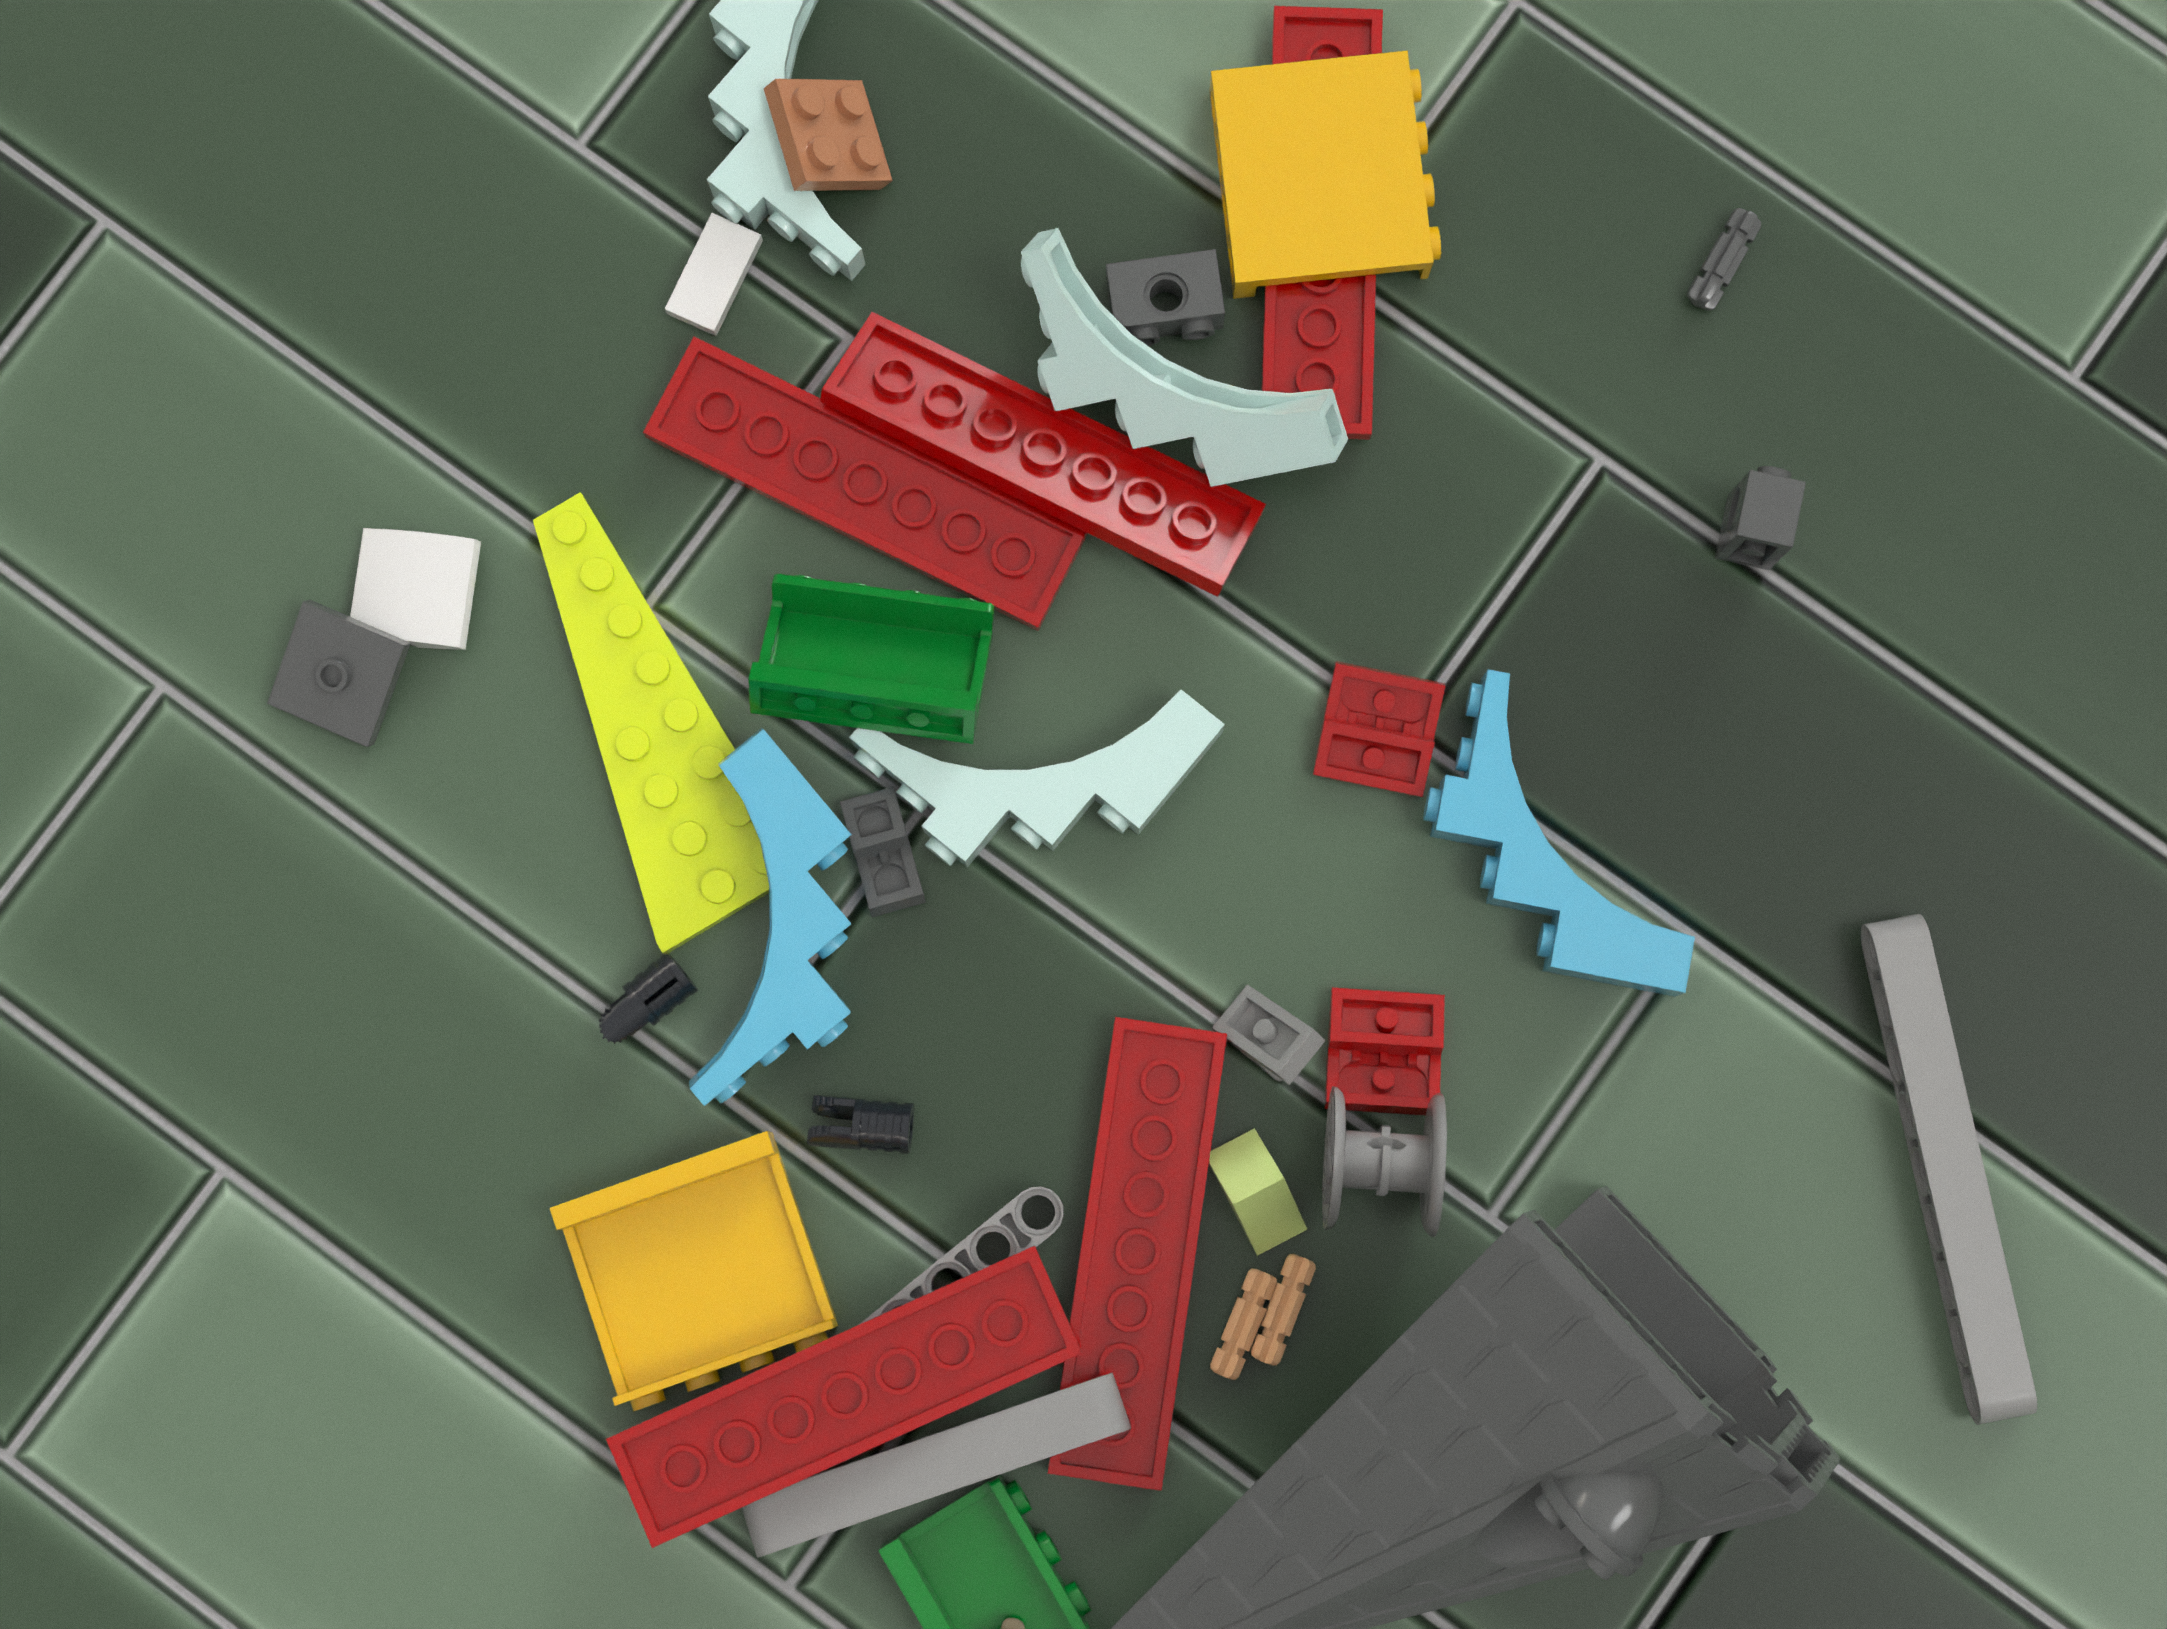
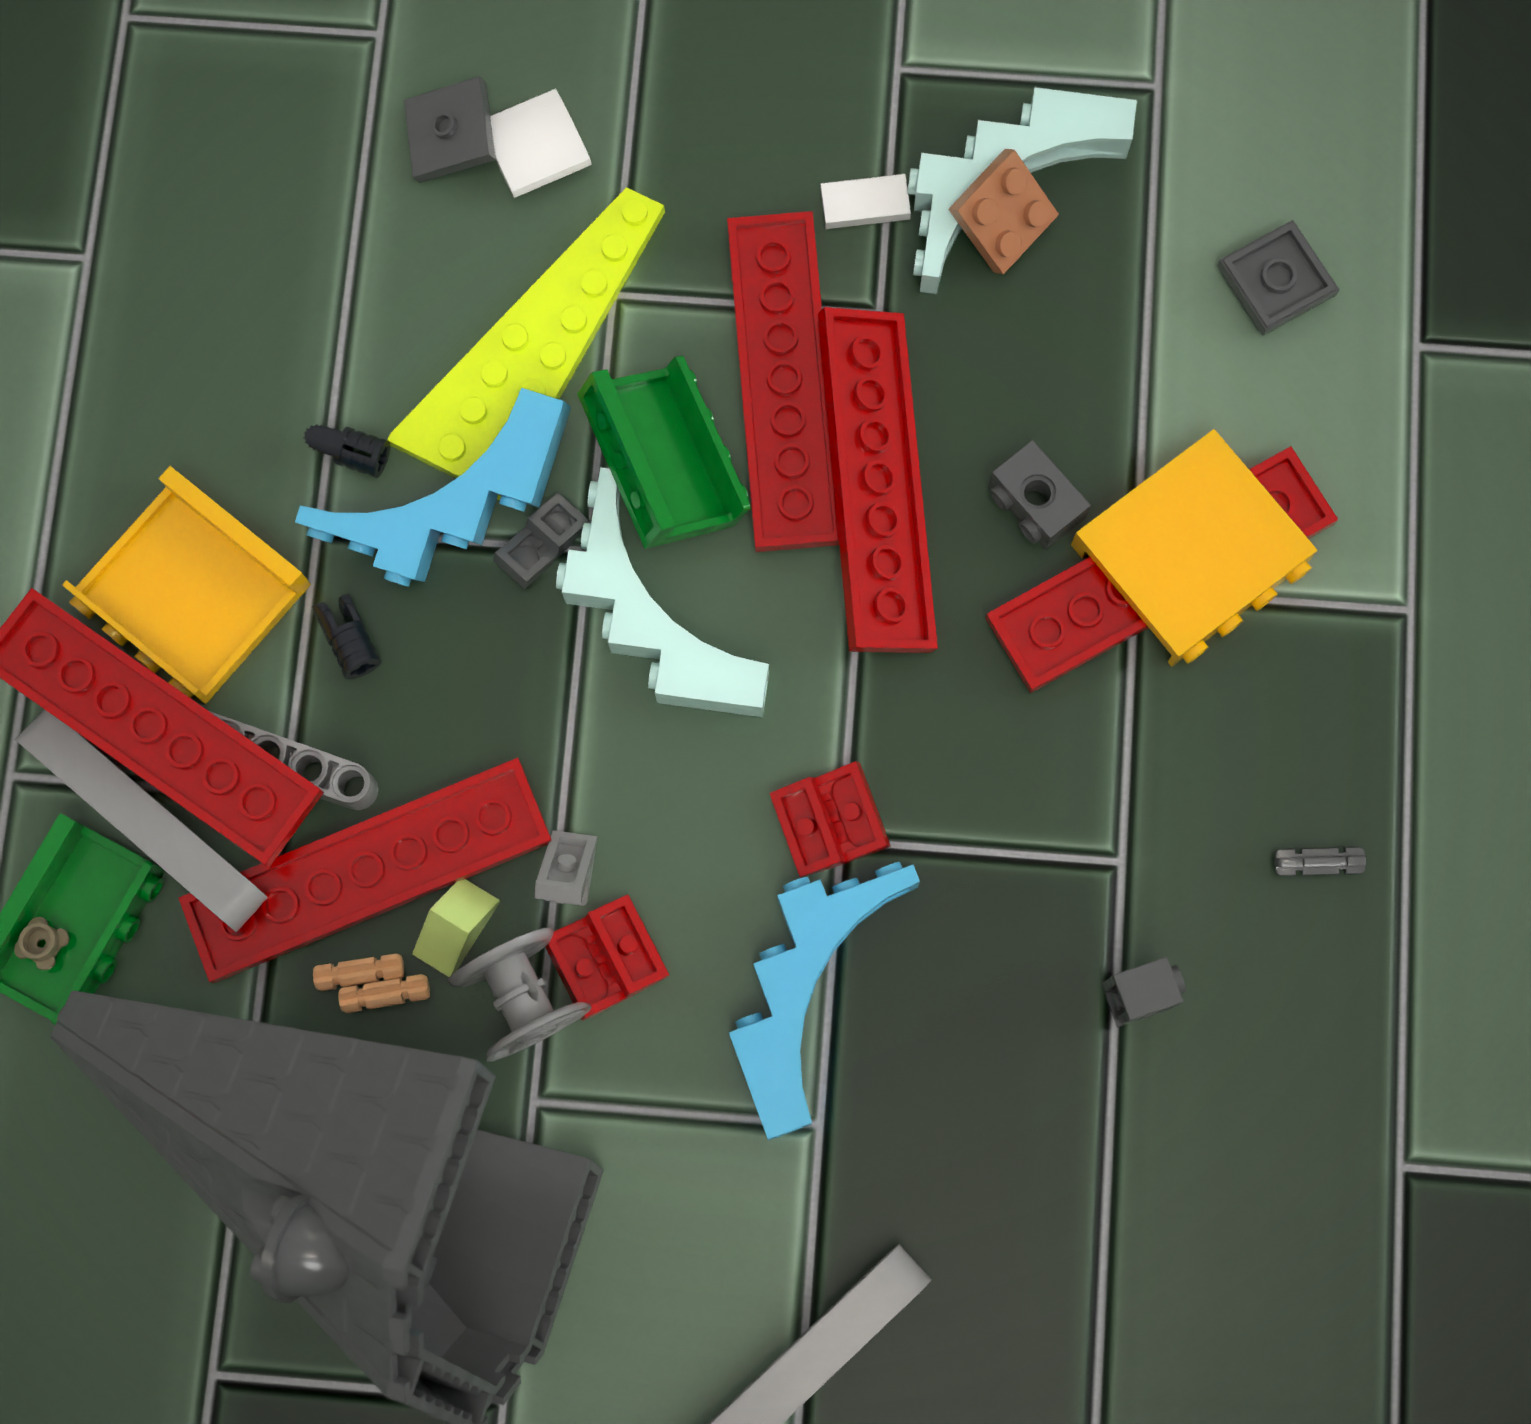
camera: 60 degrees right, 5 degrees down
light aqua arch [1021,228,1348,487] -> none

